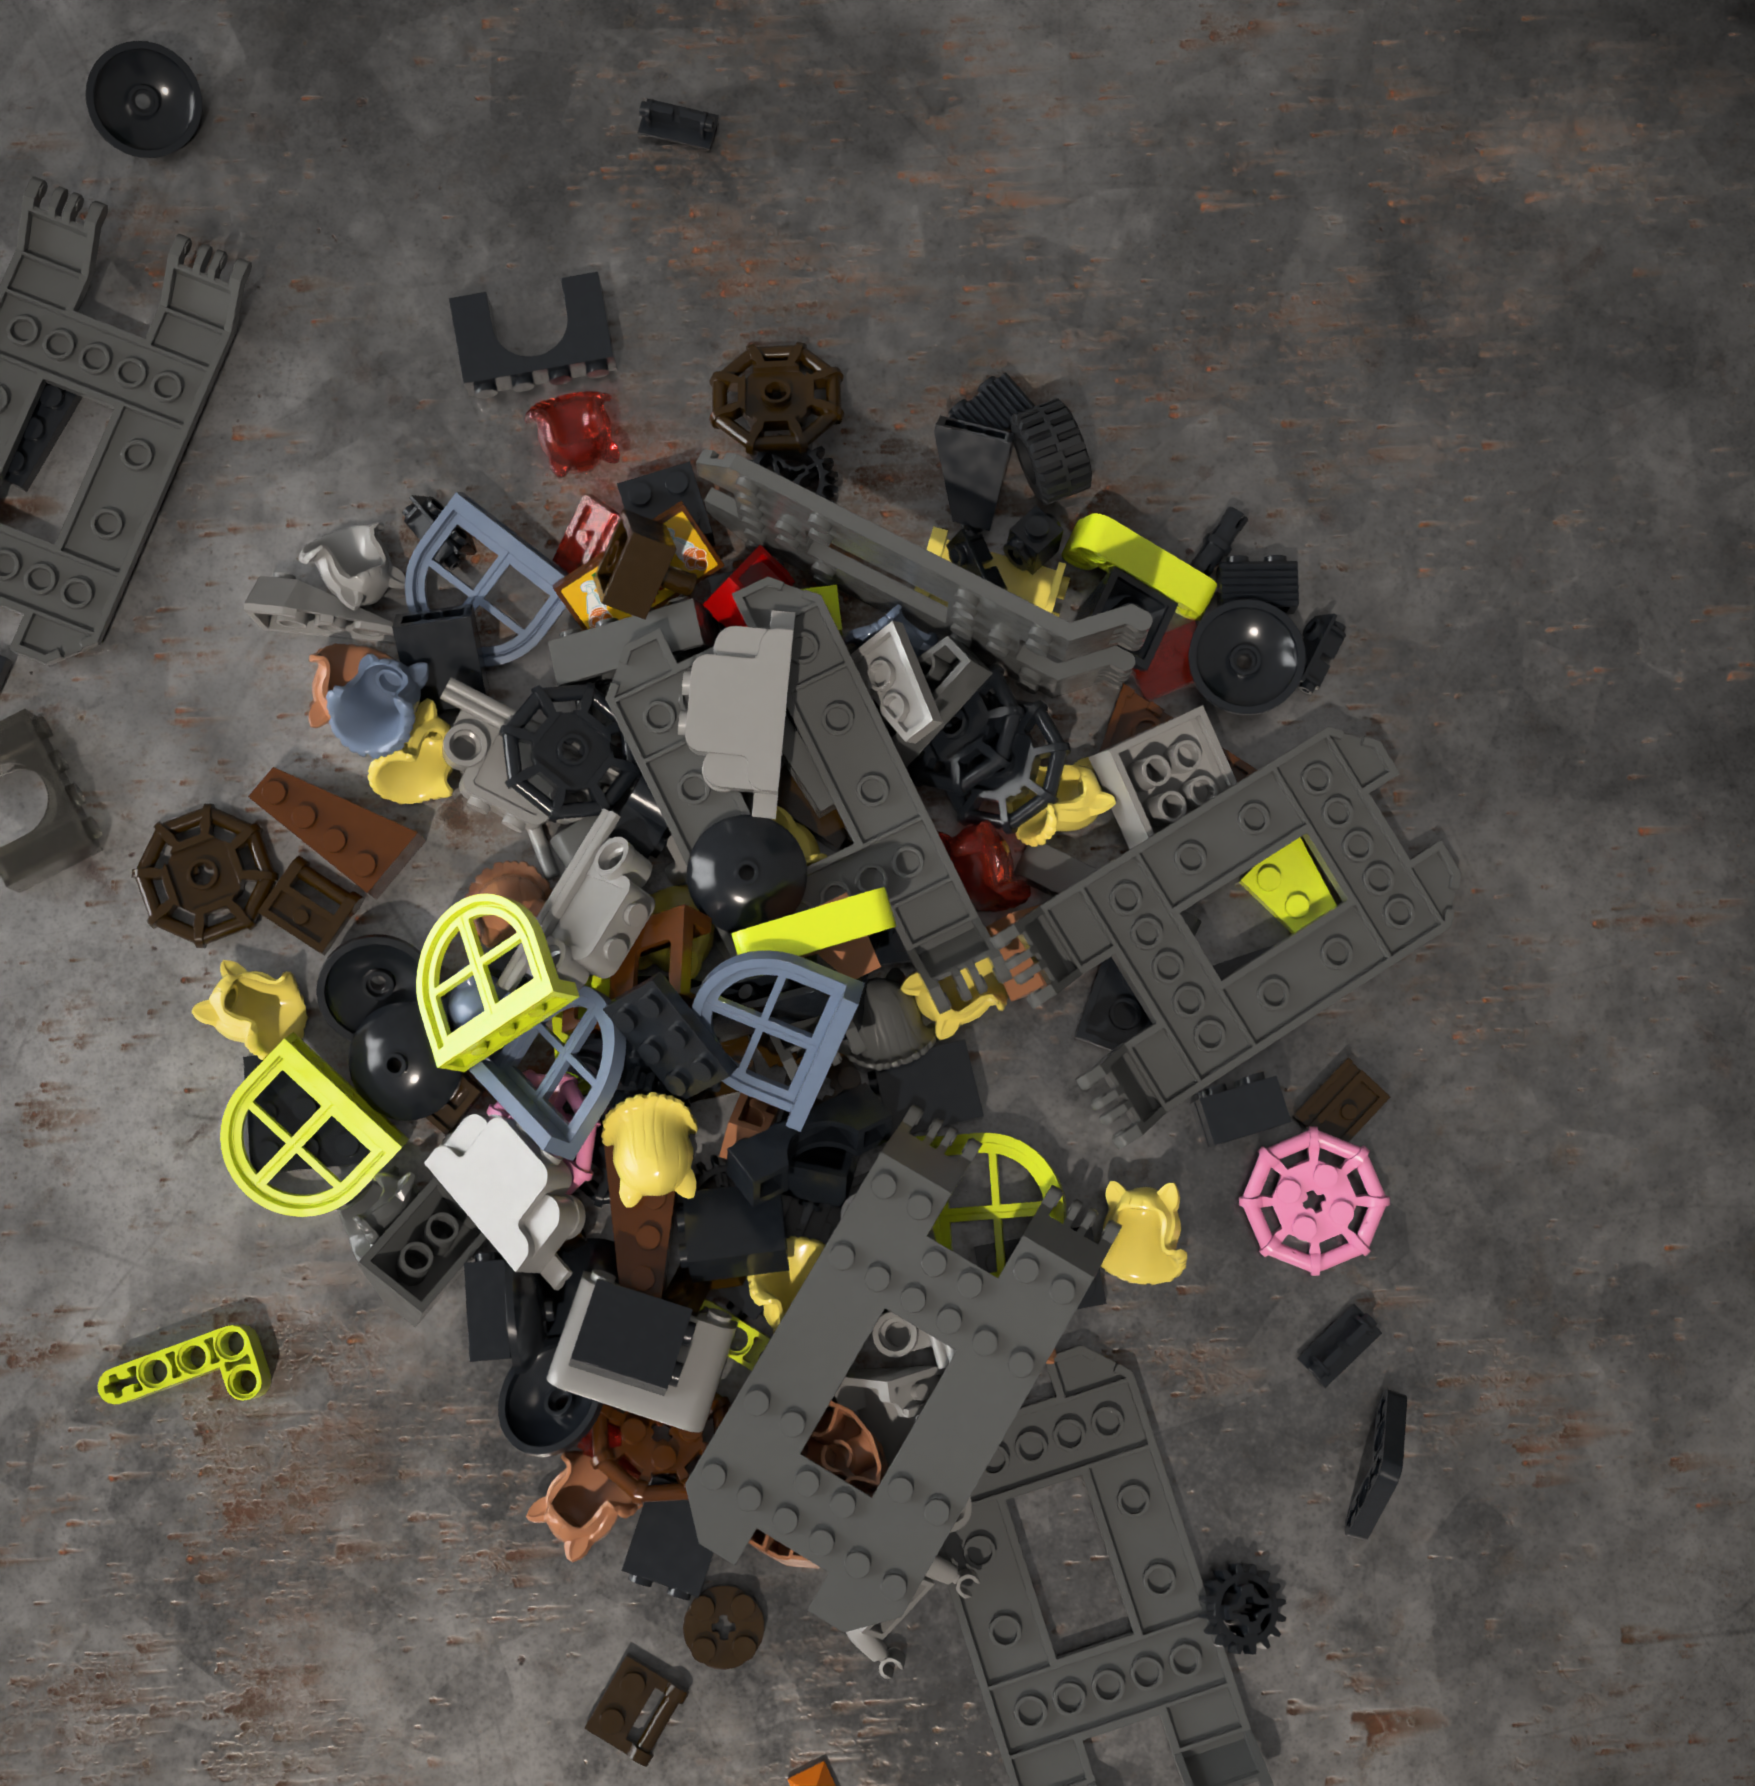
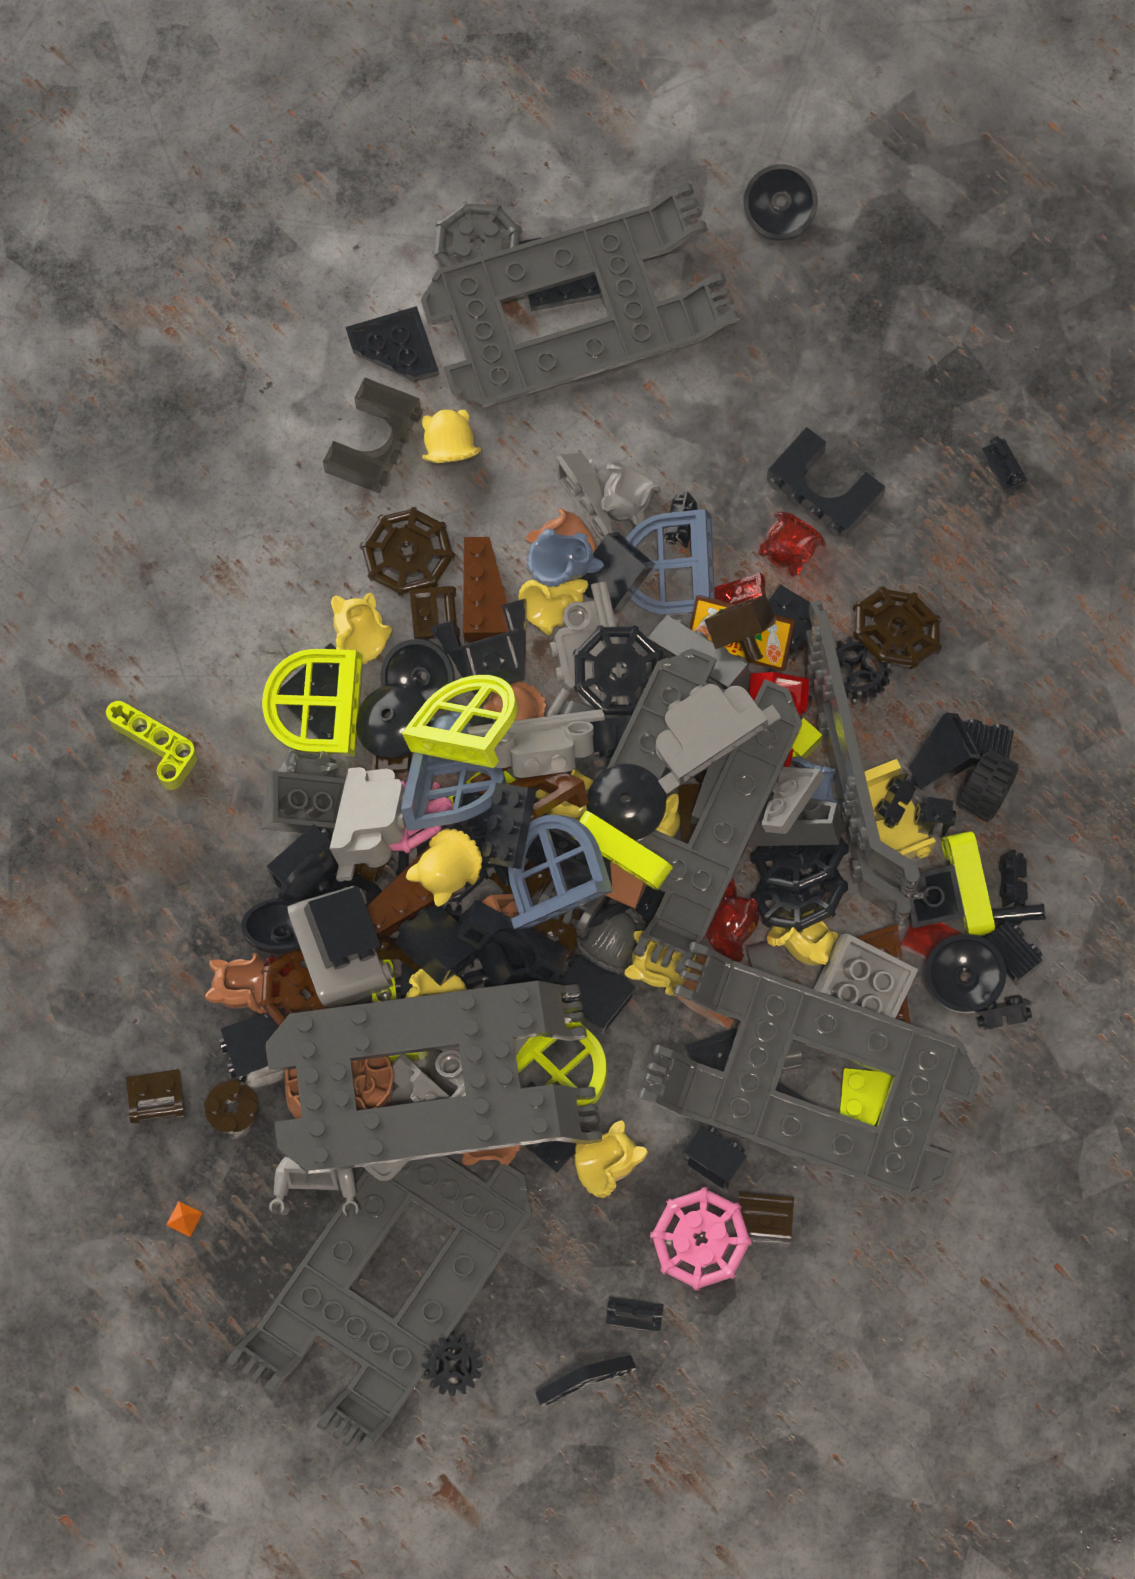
camera: 55 degrees right, 10 degrees down
none -> light yellow hair [422,410,481,463]
none -> black wing [430,598,527,695]
none -> black hinge [999,849,1028,907]

